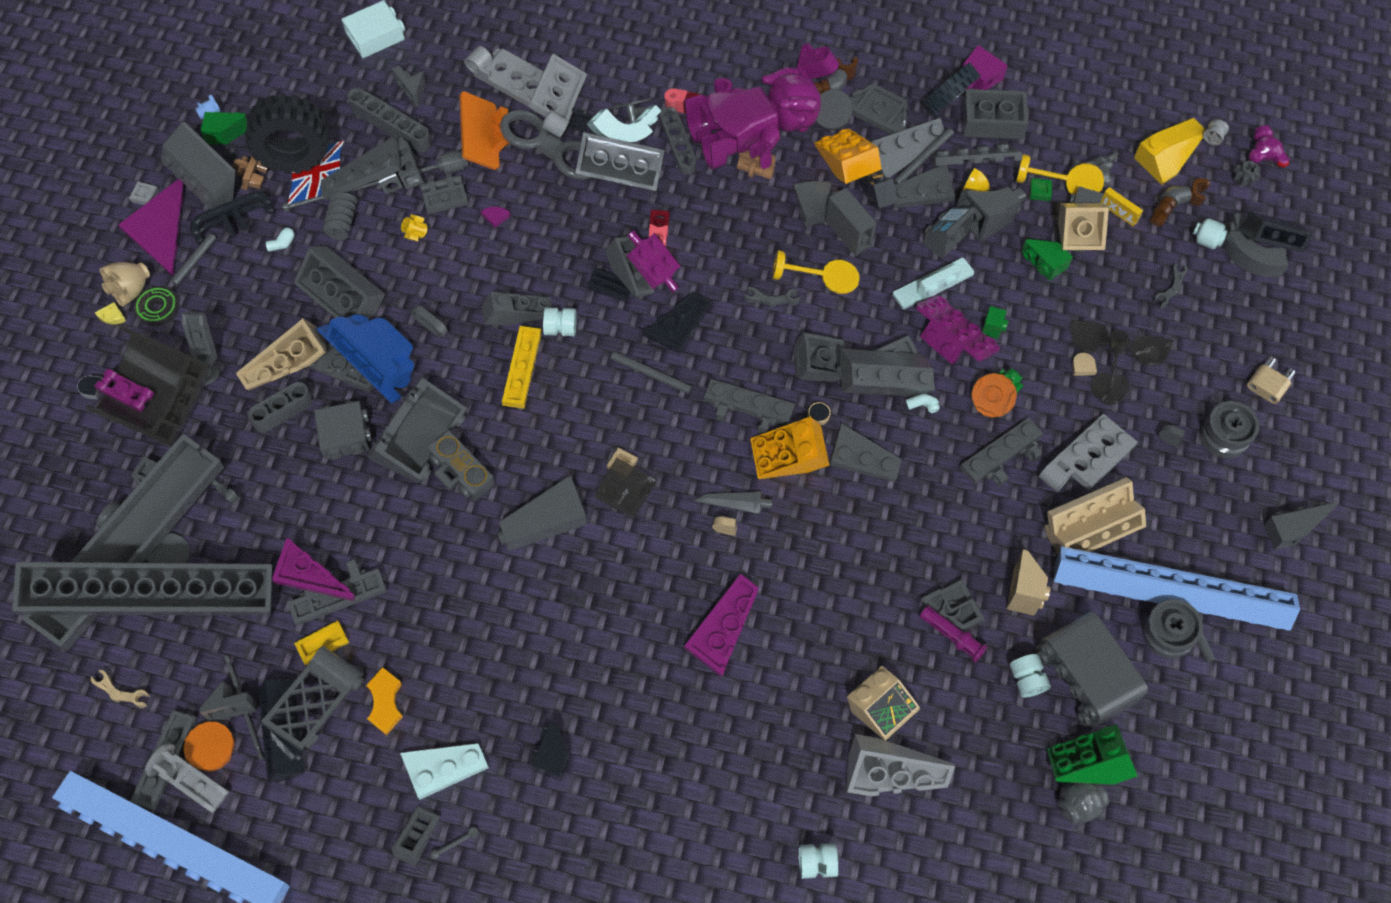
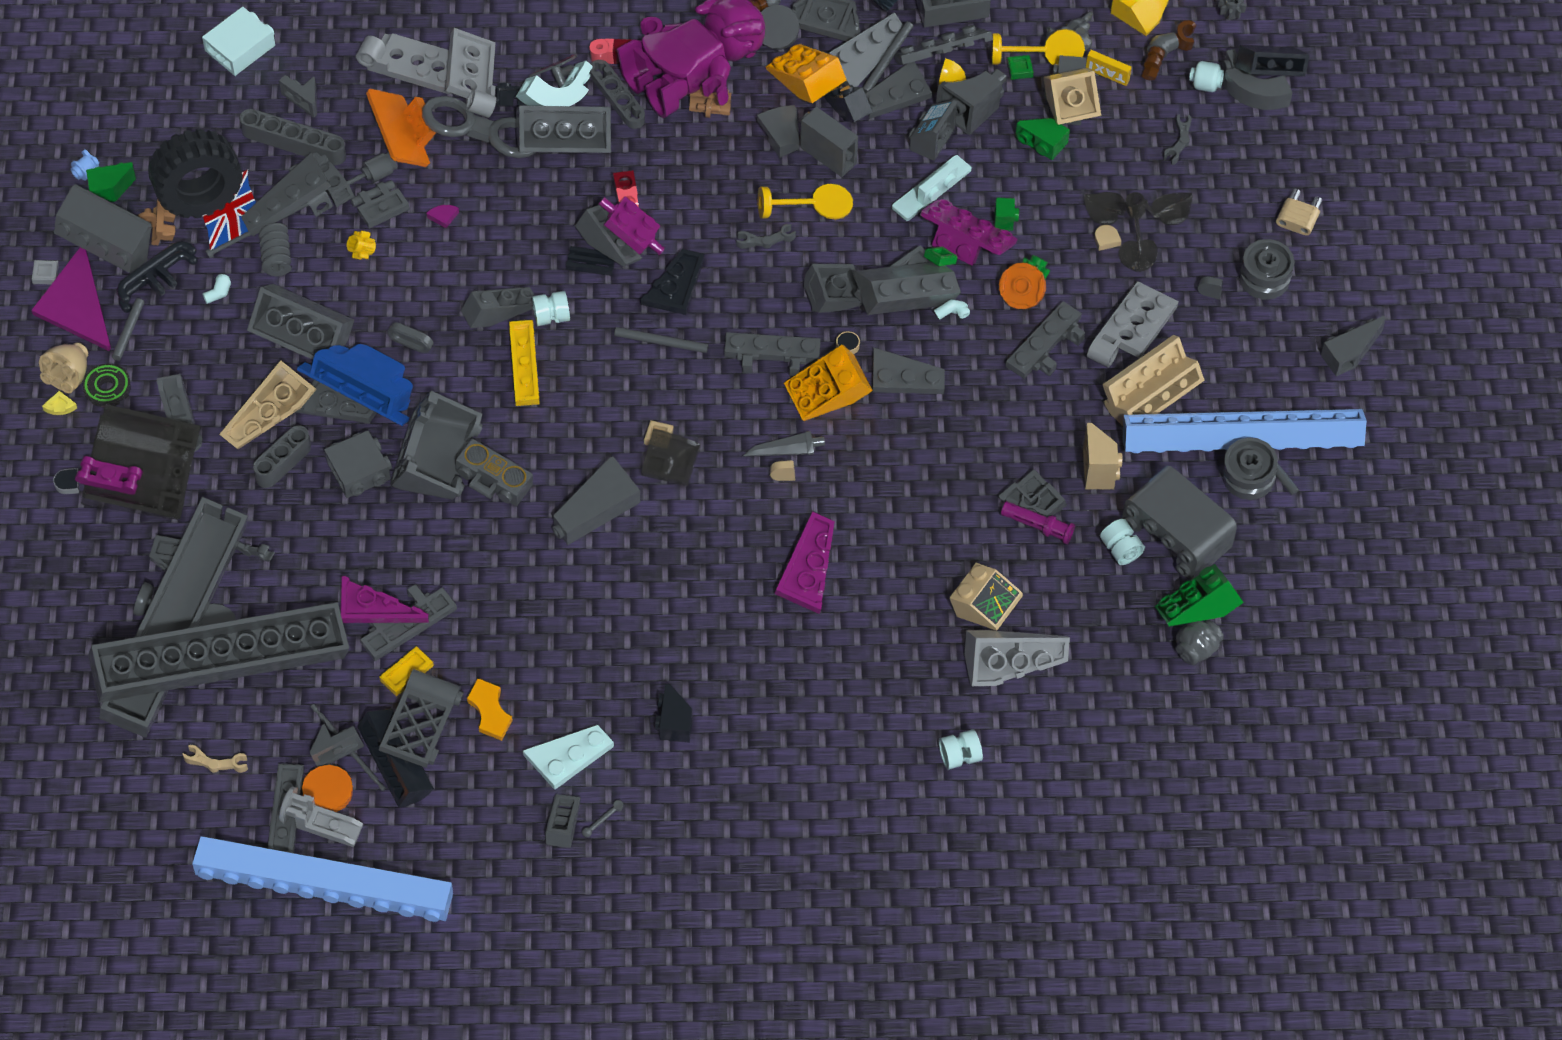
camera: 15 degrees left, 5 degrees down
none -> green tile [924,247,958,266]

